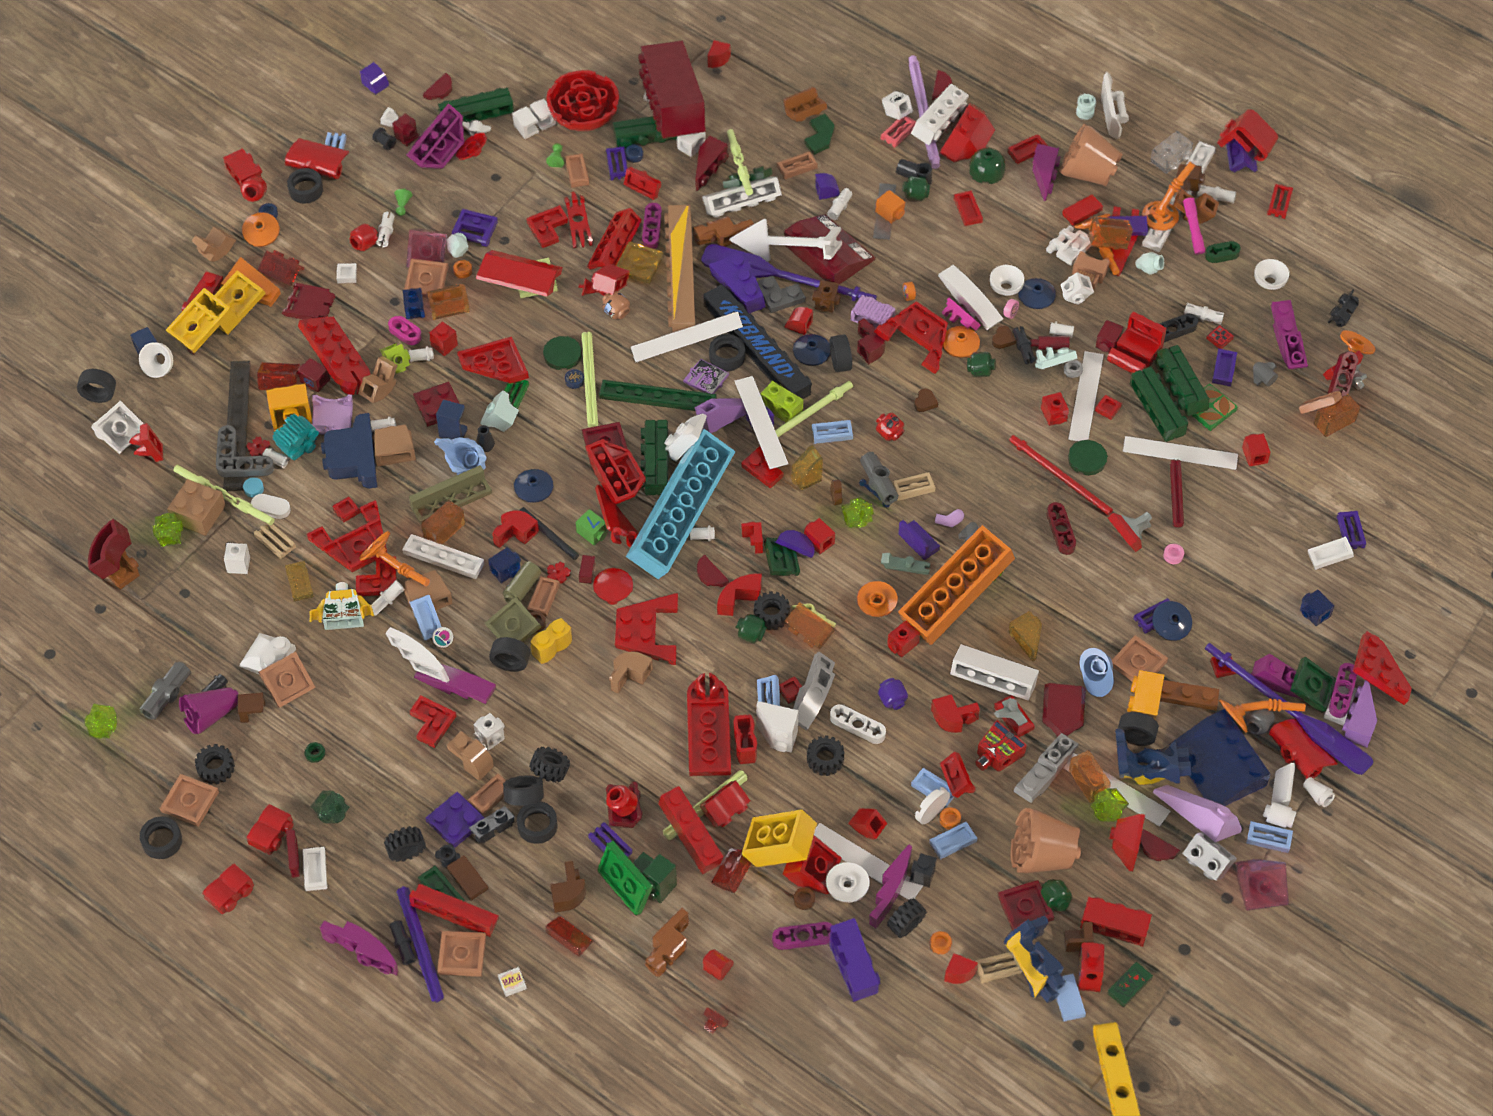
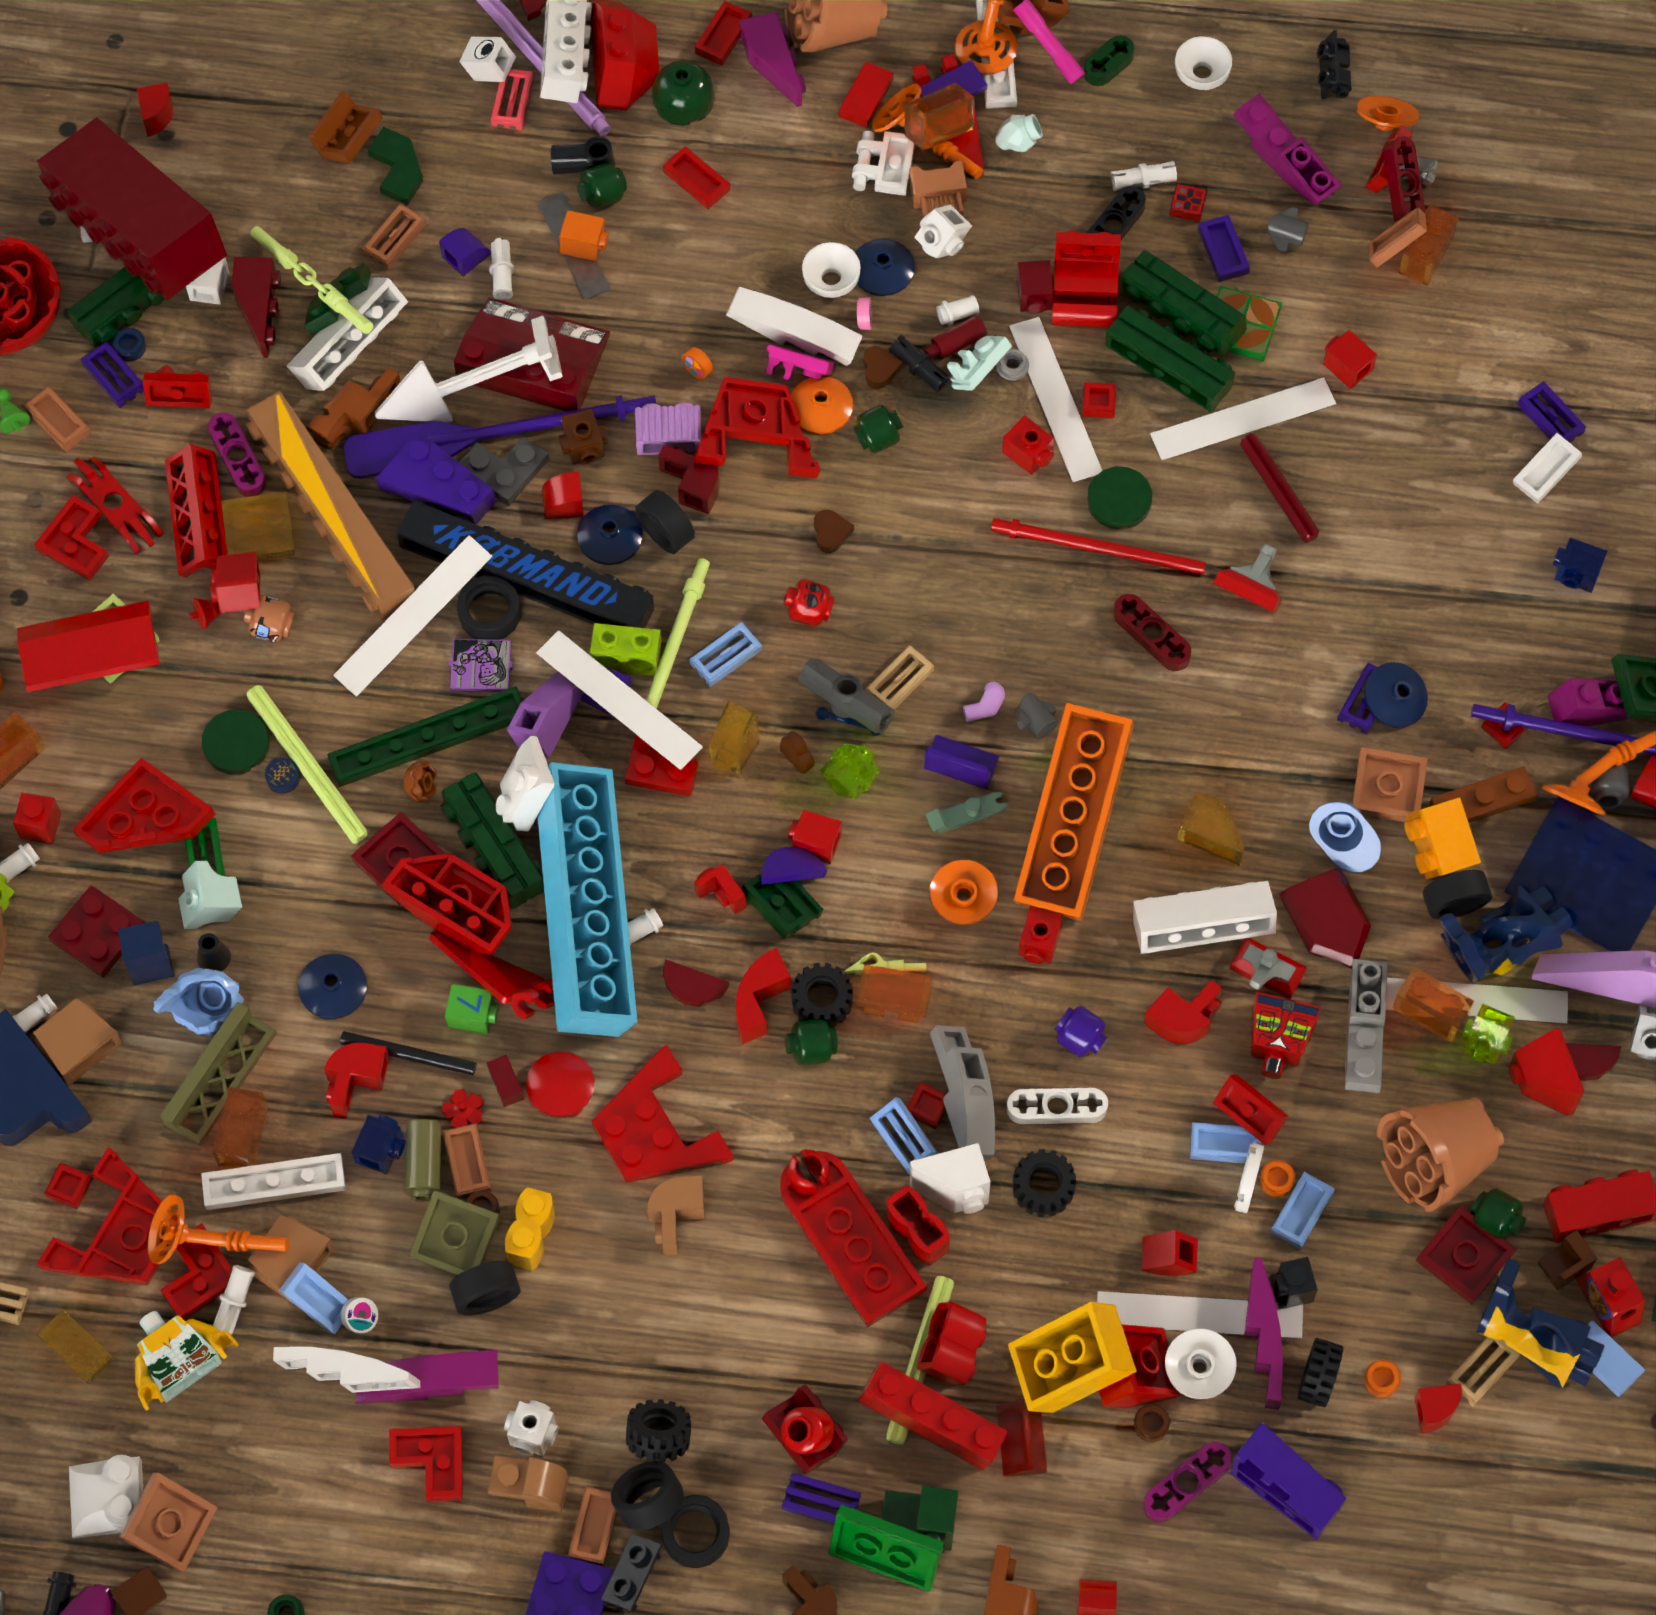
camera: 30 degrees left, 10 degrees up
bright pink tile [1163,544,1184,564] -> none
none -> dark orange plate [403,761,437,802]

